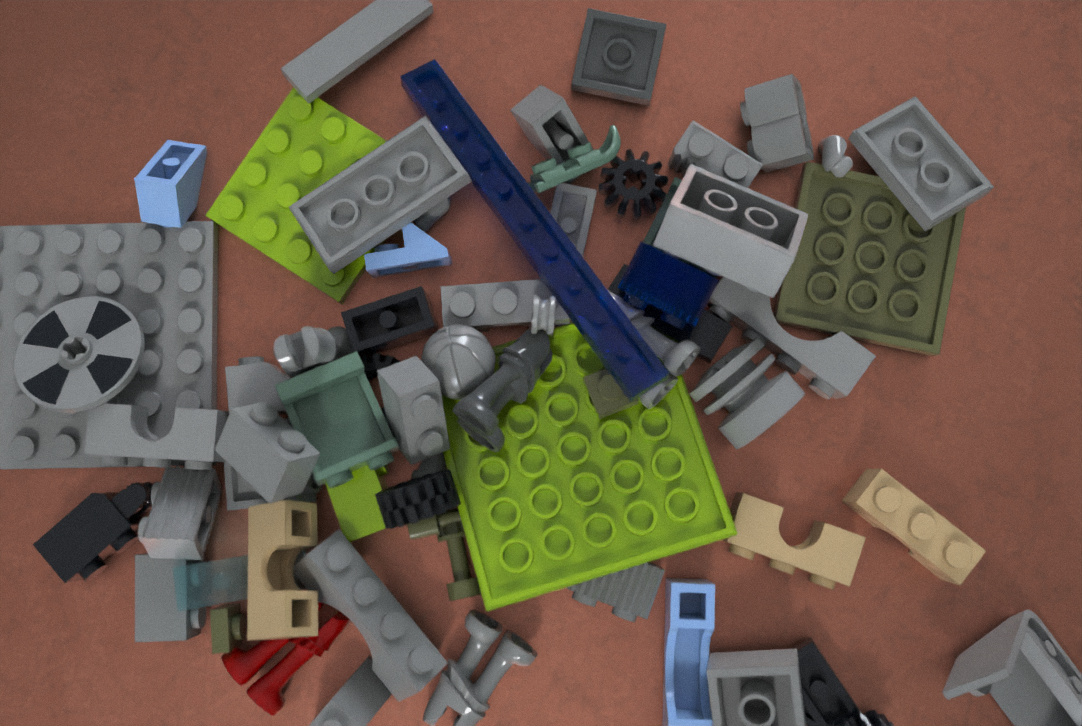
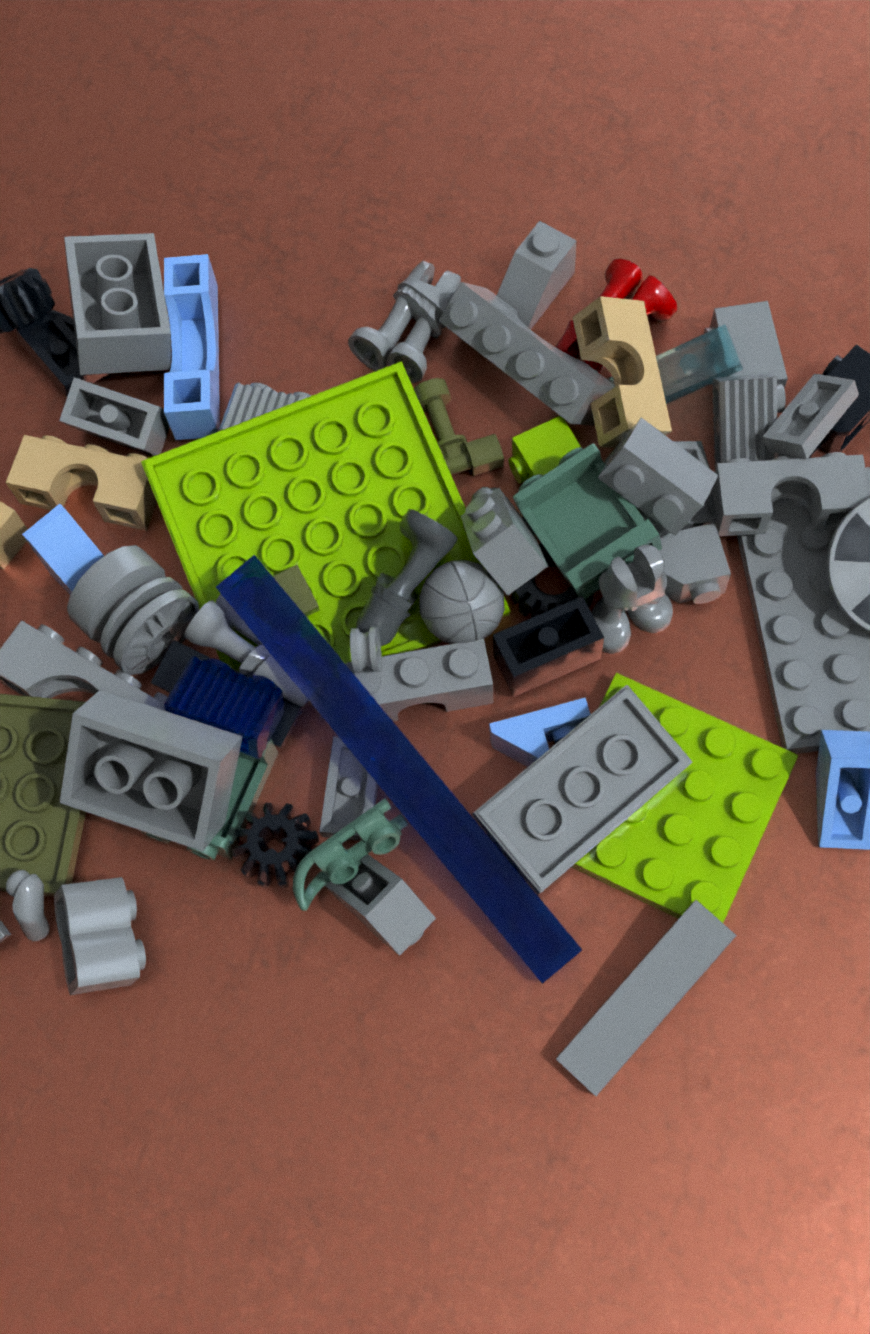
camera: 175 degrees right, 15 degrees down
olive plate [210,603,247,654] -> none
black tyre [375,469,461,529] -> none
dark grey plate [571,8,667,106] -> none
light grey brick [668,120,763,188] -> none
none -> light blue slope [22,504,104,595]
none -> light grey brick [59,377,170,456]
none -> light grey plate [763,374,859,459]

